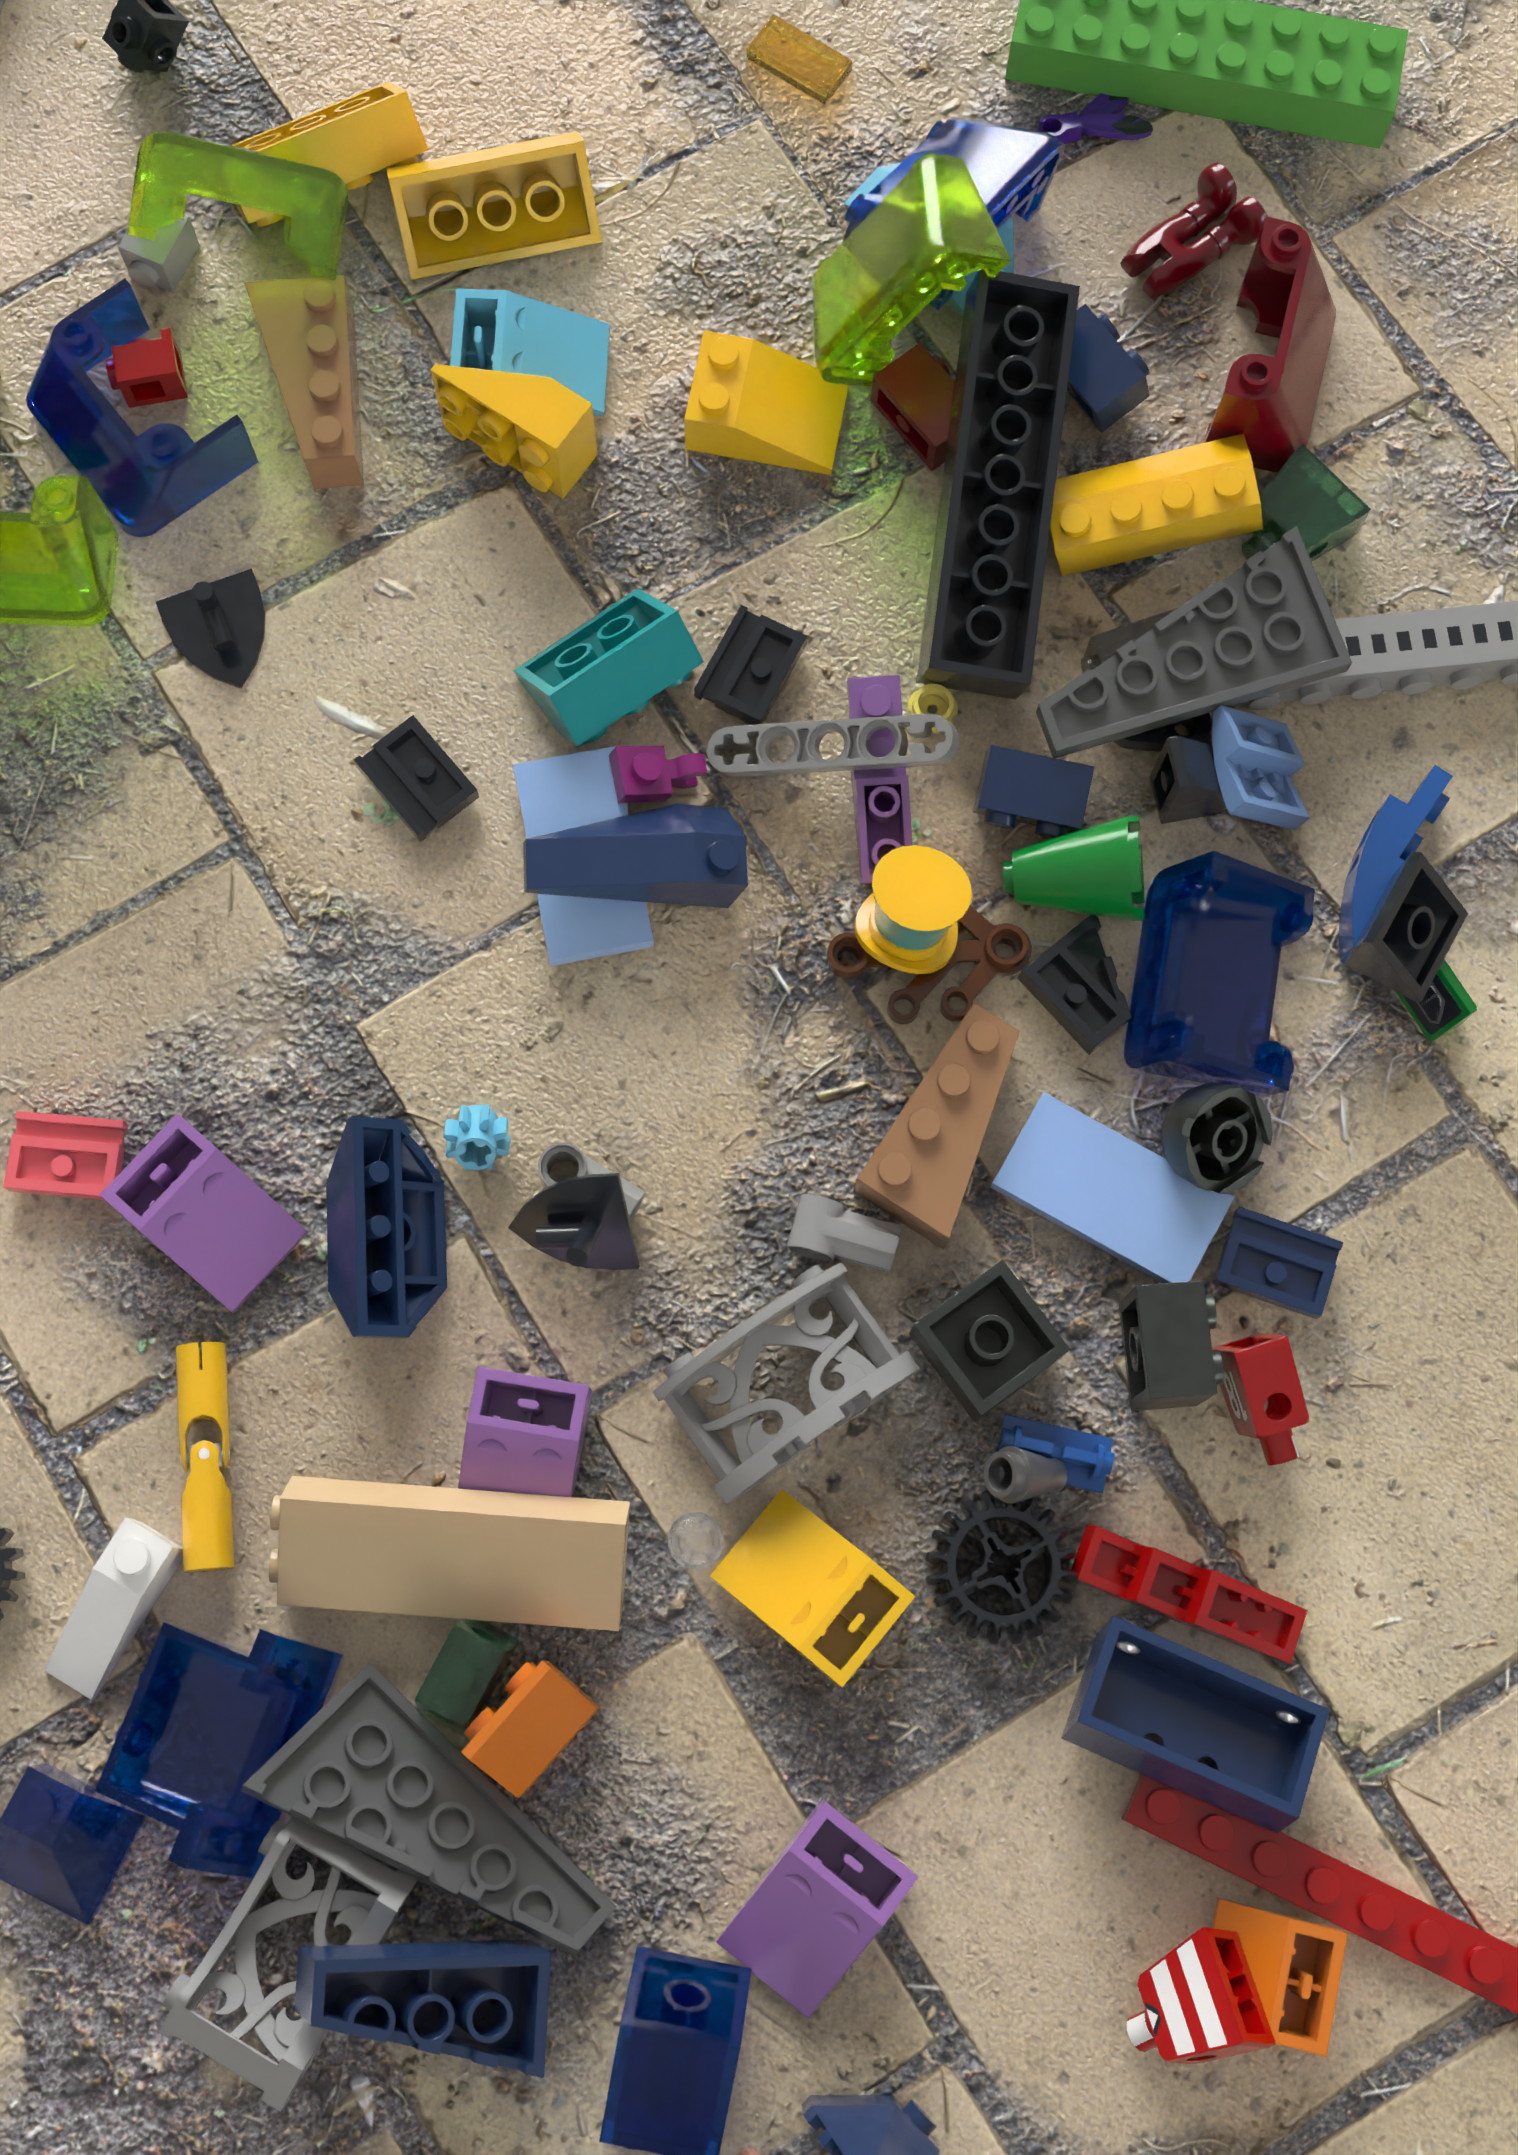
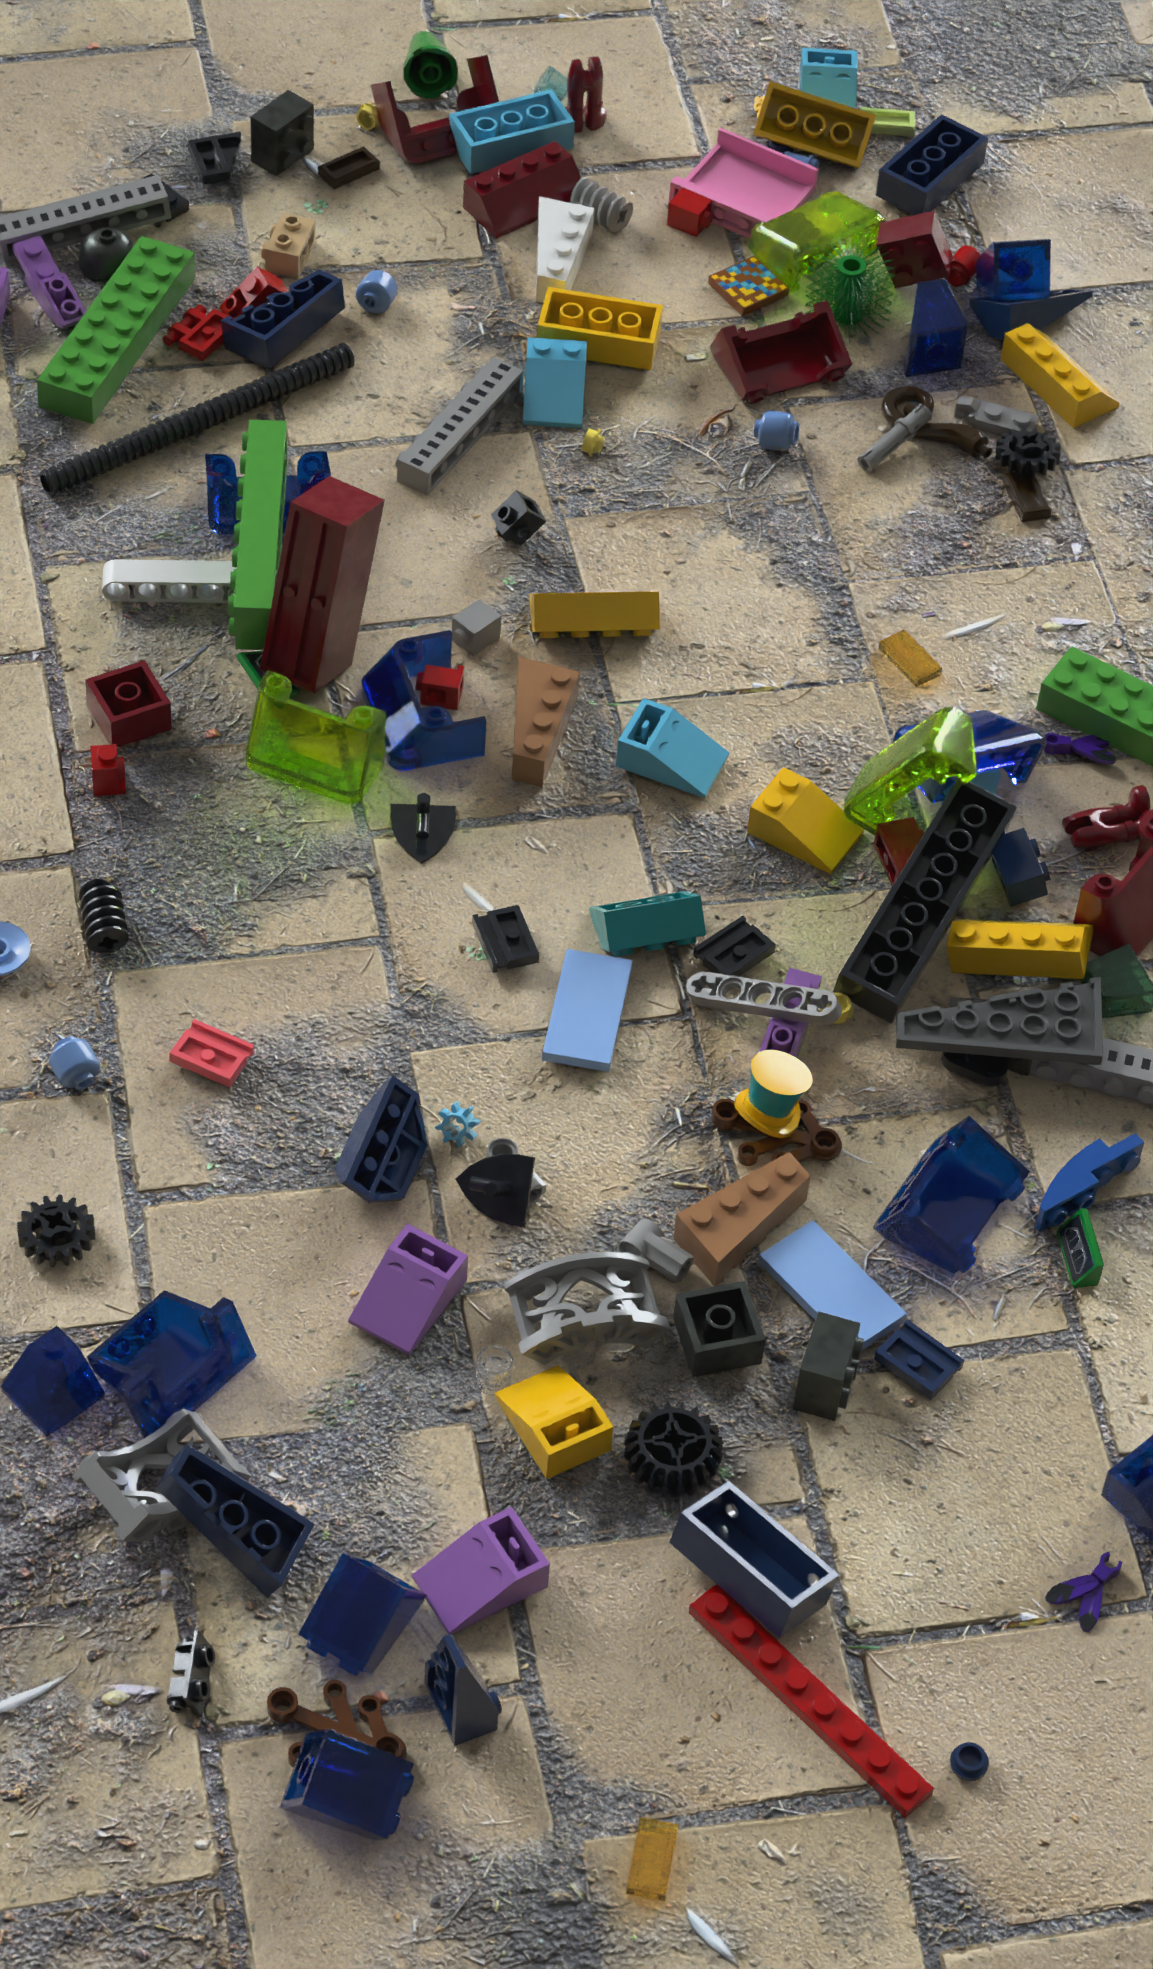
camera: 20 degrees right, 25 degrees down
white slope [44,1517,183,1700] -> none
medium lavender slope [100,1113,309,1313] -> none
clear neon green windscreen [127,130,348,281] -> none
yellow piece [175,1342,235,1573] -> none
dark grey wing [241,1662,617,1955] -> none
tan brick [269,1476,630,1631] -> none
yellow slope [386,131,602,280] -> none
clear green torso [415,1619,520,1739] -> none
yellow slope [431,364,598,499] -> none
orange slope [461,1660,600,1798] -> none
dark blue wedge [523,803,748,908] -> none
magenta plate [609,746,708,803] -> none
dark blue brick [973,745,1094,839] -> none
flat silver cone [984,1446,1067,1504] -> none
blue hinge [997,1414,1114,1494] -> none
green cone [1003,815,1145,921] -> none
black wing [1017,915,1132,1055] -> none
red slope [1071,1524,1308,1664] -> none
red torso [1127,1927,1276,2064] -> none
black slope [1149,736,1226,824] -> none
pearl dark grey cylinder [1161,1083,1273,1194] -> none
orange slope [1211,1897,1348,2057] -> none
medium blue slope [1212,705,1310,830] -> none
red torso [1212,1333,1309,1466] -> none
black slope [1345,851,1468,1002] -> none

